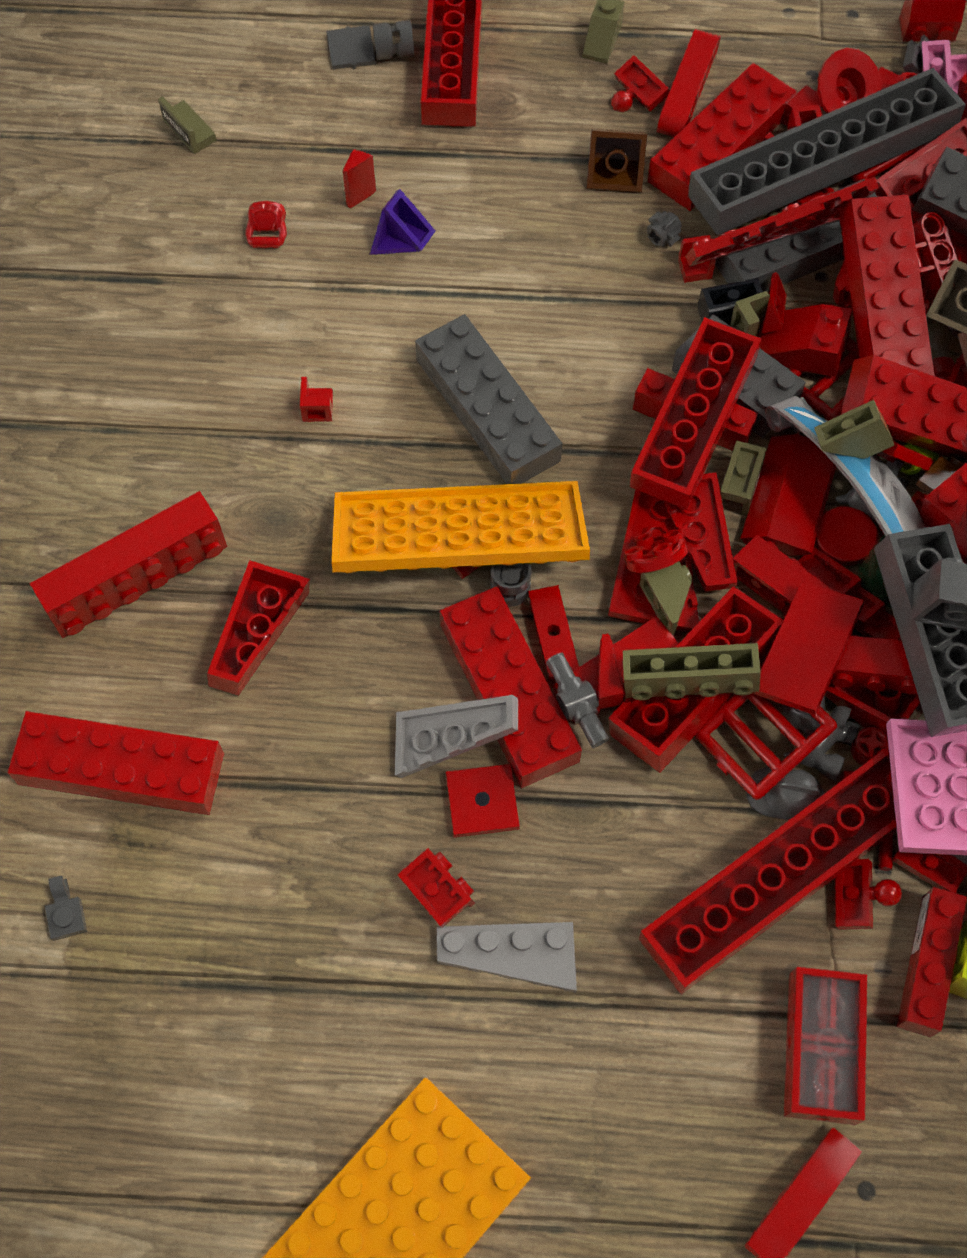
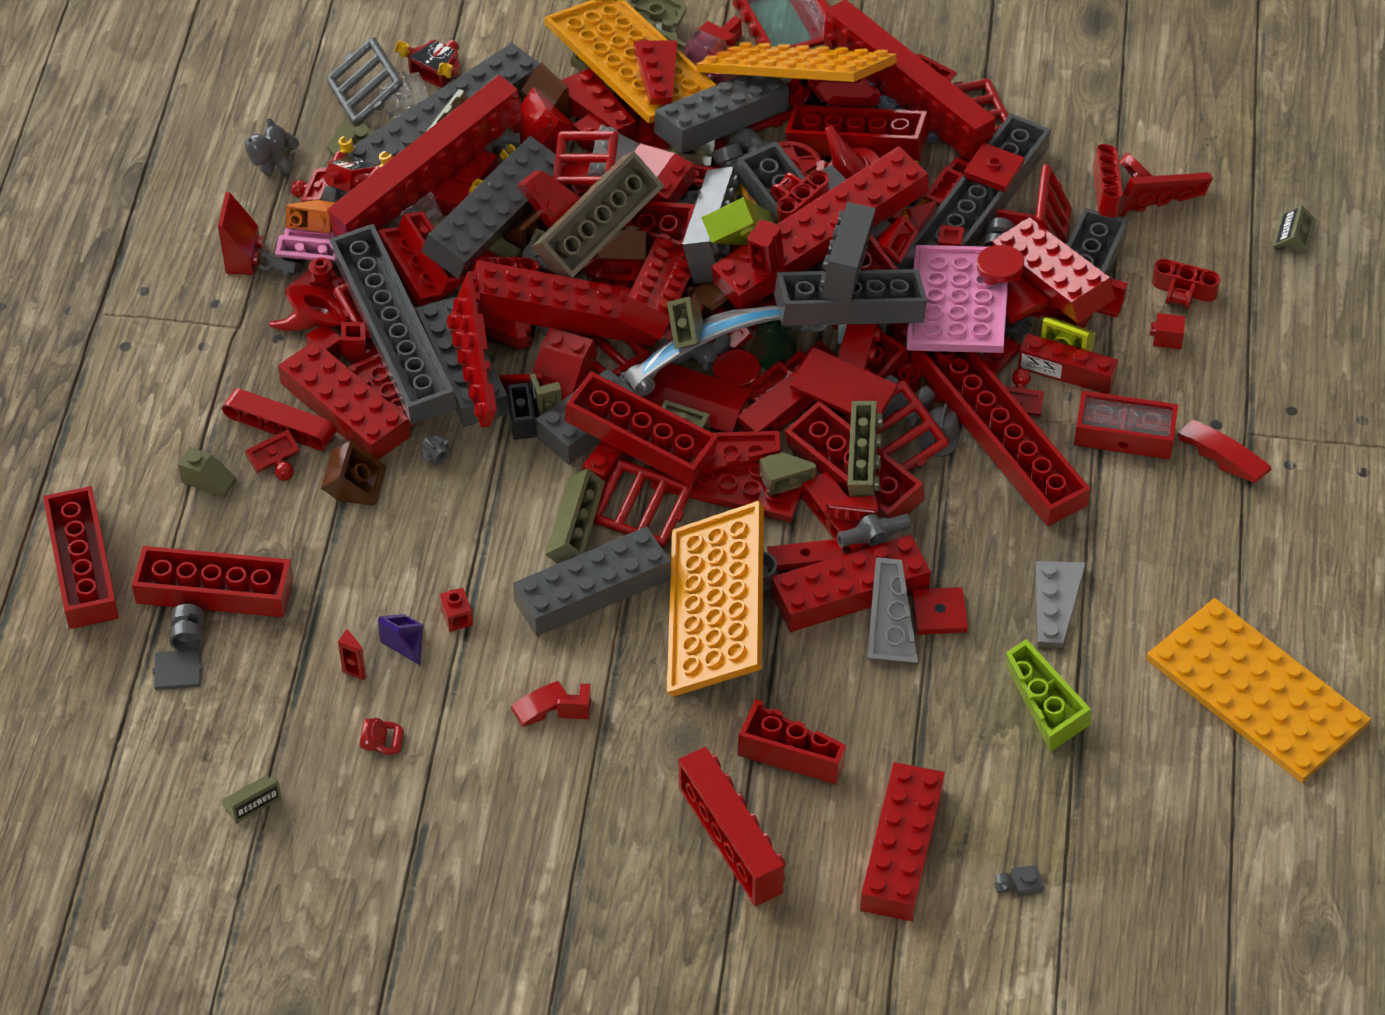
camera: 85 degrees left, 15 degrees down
red bracket [397,848,475,928] -> none
red tile [624,529,688,573] -> none
red panel [678,235,716,283] -> none
none -> red brick [439,588,473,632]
none -> red slope [511,681,570,727]
none -> olive brick [545,468,605,564]
none -> red bar [593,459,693,547]
none -> lime wedge [1006,639,1091,752]

